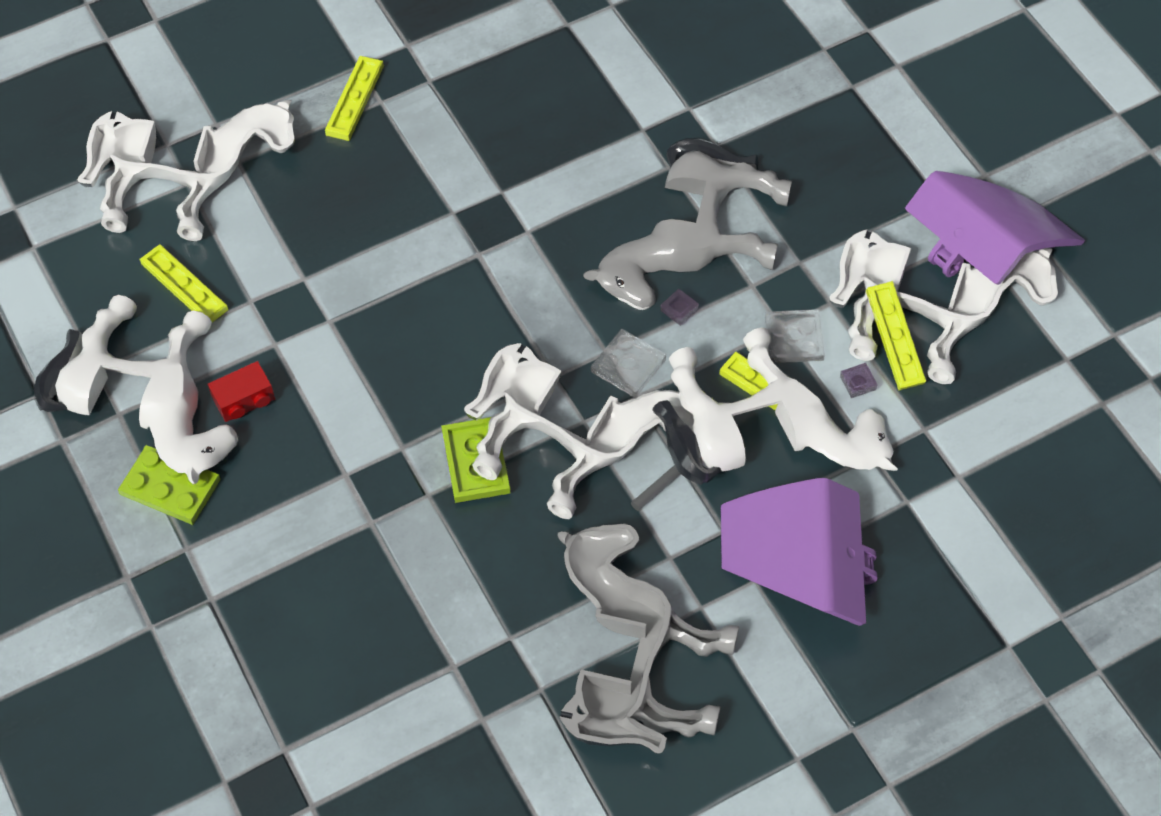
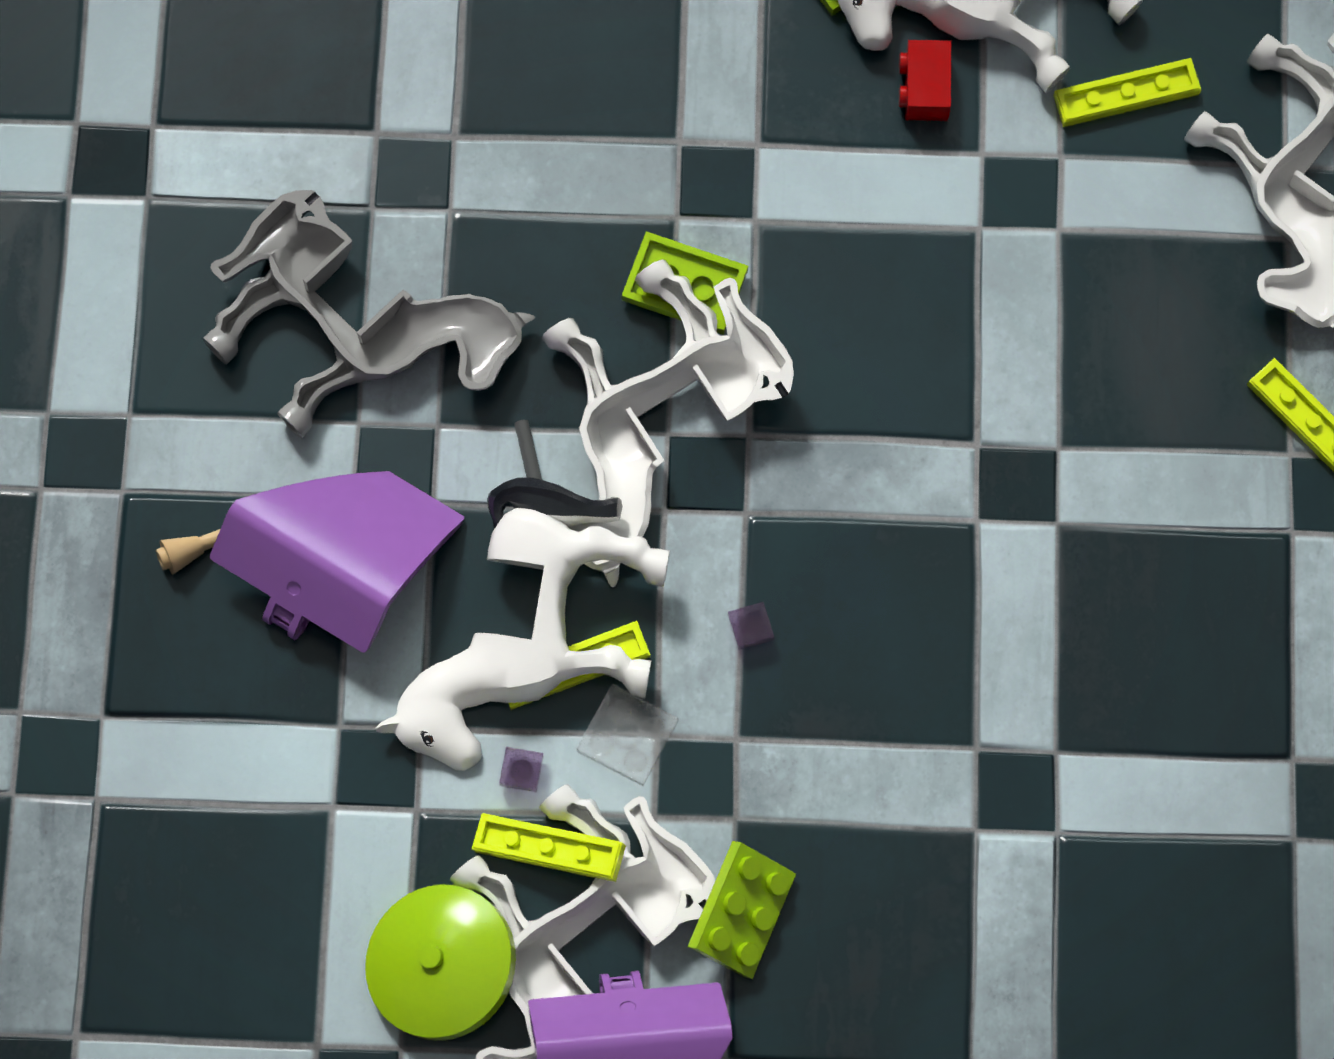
camera: 120 degrees right, 15 degrees up
light grey animal [583,138,792,310] -> none
clear plate [591,329,666,398] -> none
none -> tan cone [155,529,220,575]
none -> lime dish [365,885,516,1040]
none -> lime plate [688,841,796,979]

